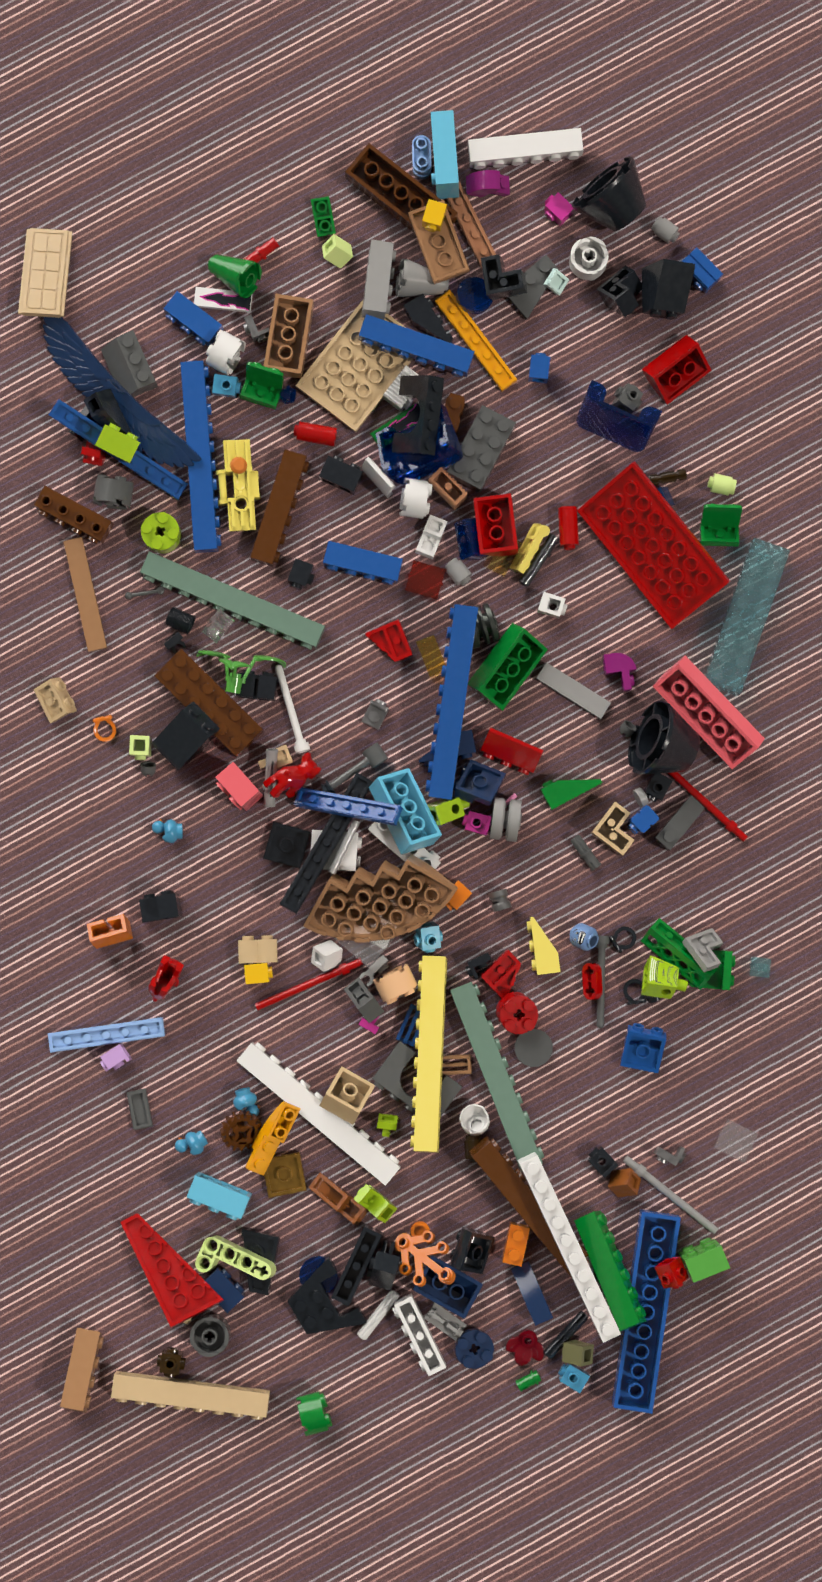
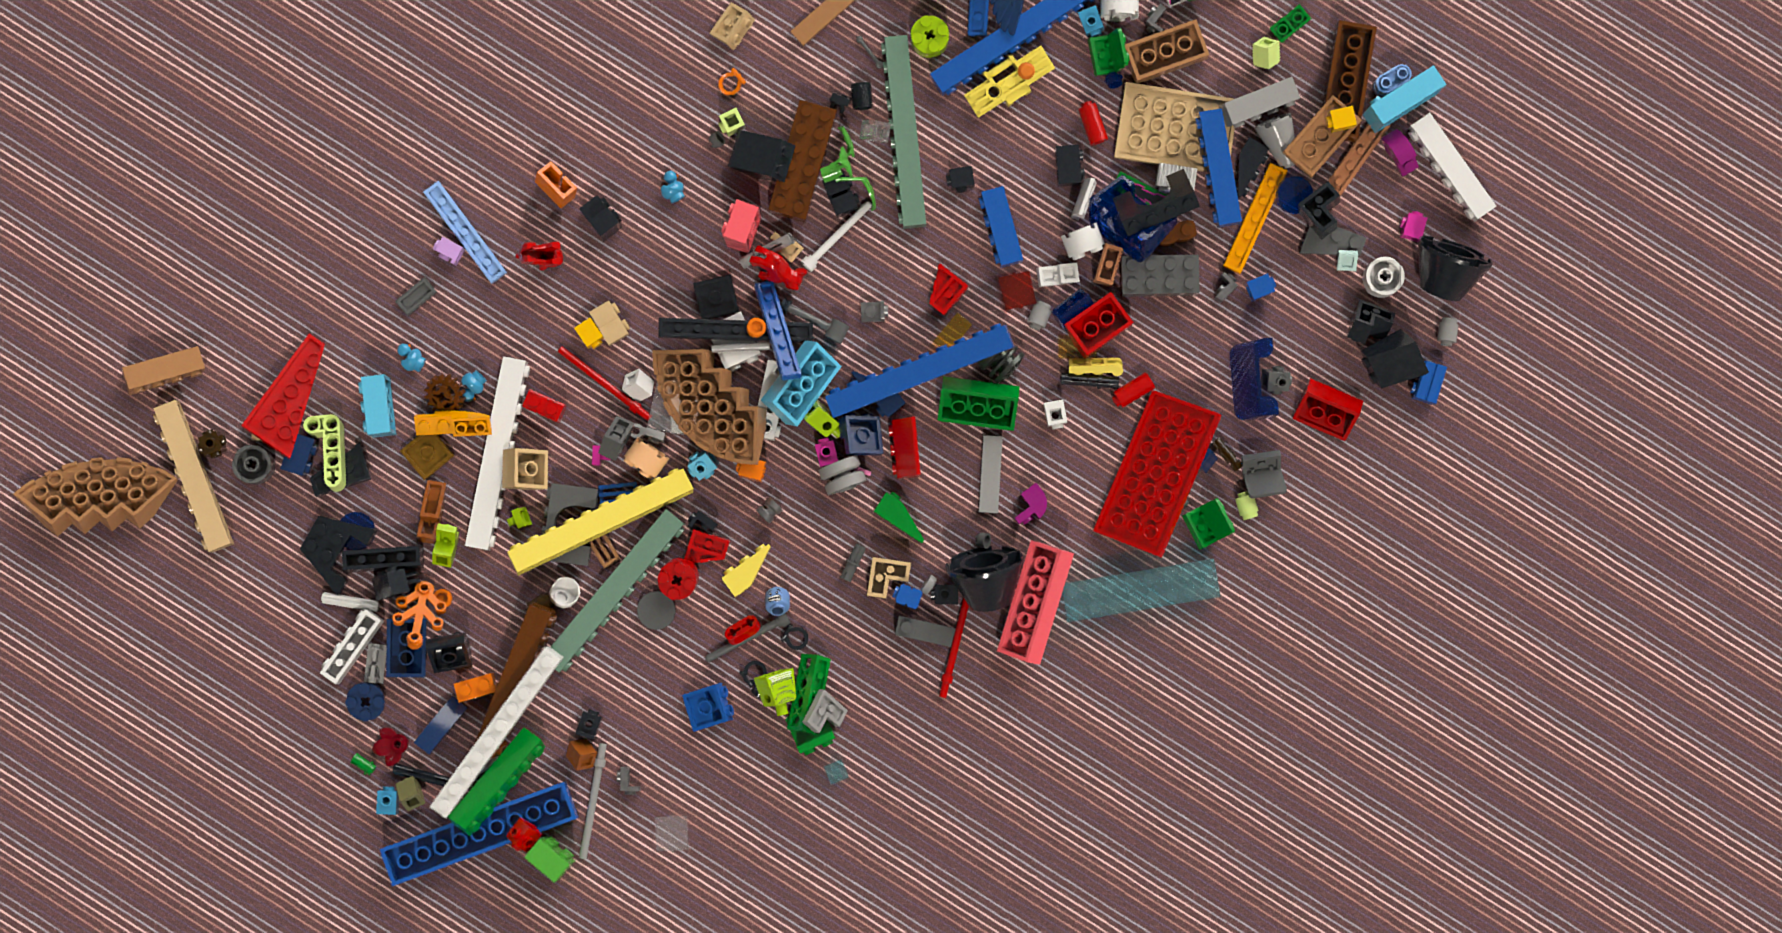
camera: 55 degrees right, 0 degrees up
reddish brown brick [250,449,310,567] -> none
green brick [296,1391,333,1436] -> none
none -> medium nougat brick [13,457,178,537]
none -> red brick [522,389,567,423]
none -> orange tile [746,318,766,338]
none -> flat silver bracket [1214,272,1238,304]
none -> dark grey bracket [1241,450,1287,499]

